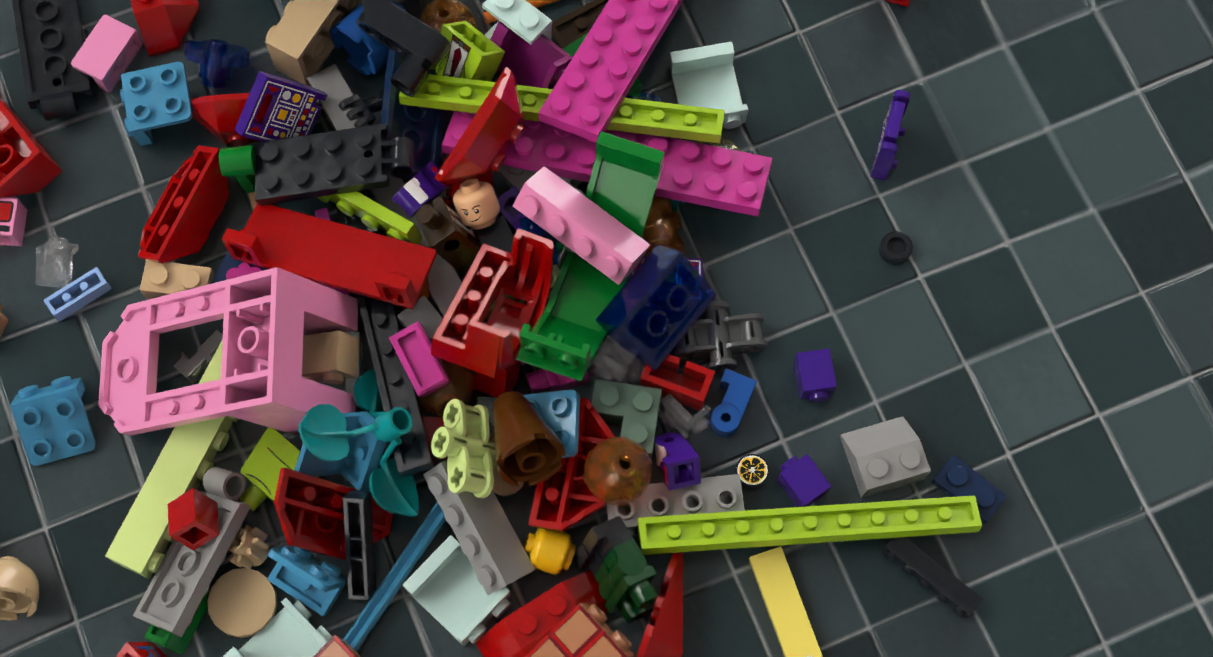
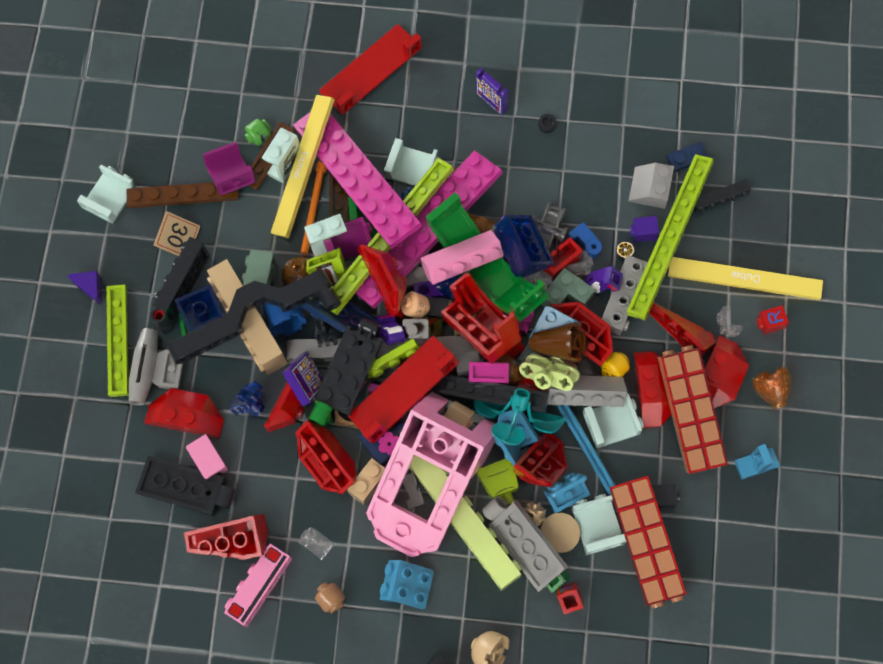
camera: 55 degrees left, 0 degrees up
light blue piece [44,267,112,322] -> none
dark azure bracket [120,62,193,146] -> none
red brick [168,488,219,551] -> none
black piece [343,490,376,600] -> none
dark green hips [573,516,659,624] -> none
clear orange piece [583,437,652,506] -> none
dark purple brick [793,348,837,402] -> none

